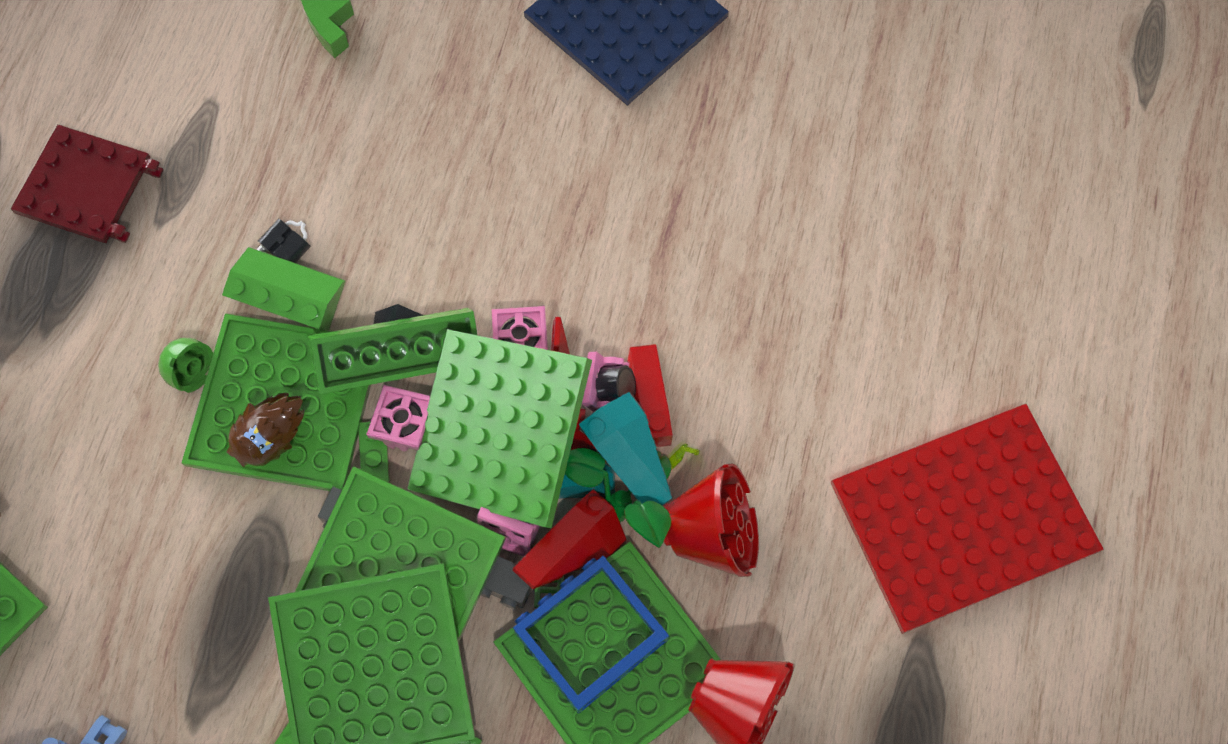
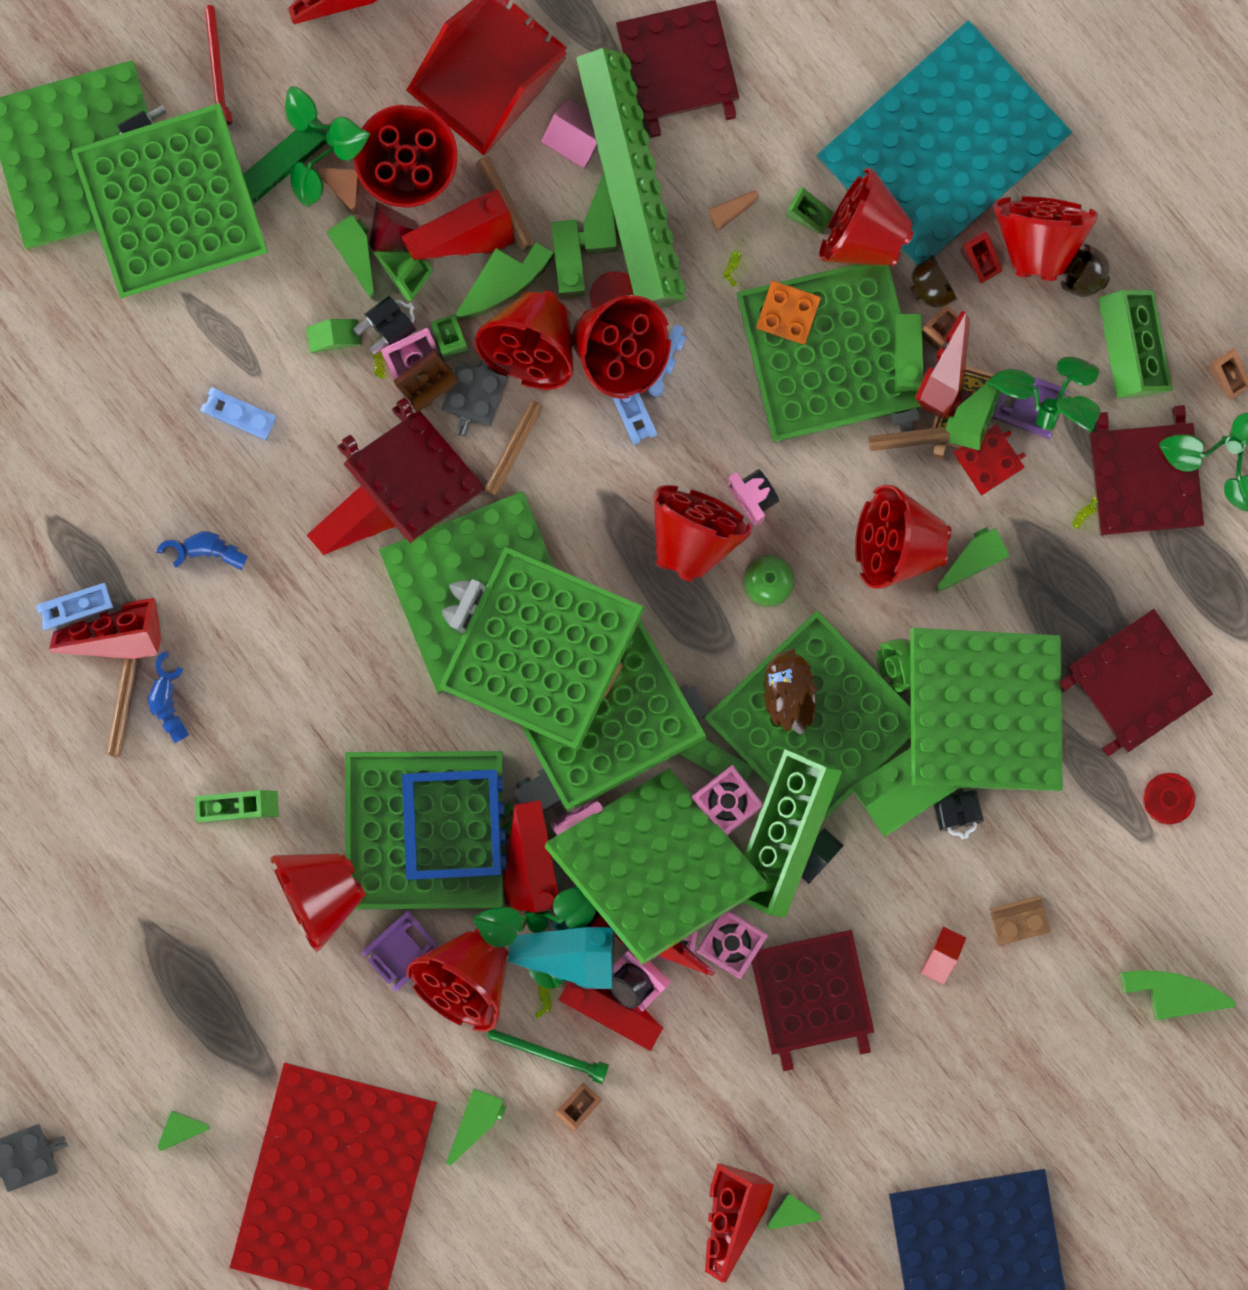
camera: 125 degrees right, 15 degrees up
none -> bright green slope [157,1111,211,1151]
none -> medium lavender container [361,911,439,992]
none -> bright green slope [446,1088,506,1166]
none -> green piece [487,1029,609,1084]
none -> nougat slope [555,1082,602,1131]
none -> red cone [653,485,752,581]
none -> red wedge [705,1163,774,1283]
none -> bright pink piece [727,469,779,527]
none -> bright green cylinder [743,555,795,607]
none -> dark red plate [751,930,875,1071]
none -> bright green slope [767,1193,821,1230]
none -> red cone [855,484,952,589]
none -> bright green plate [910,628,1063,792]
none -> slope [920,926,966,985]
none -> bright green slope [935,527,1009,593]
none -> medium nougat plate [989,895,1050,946]
none -> red tile [1143,772,1196,825]

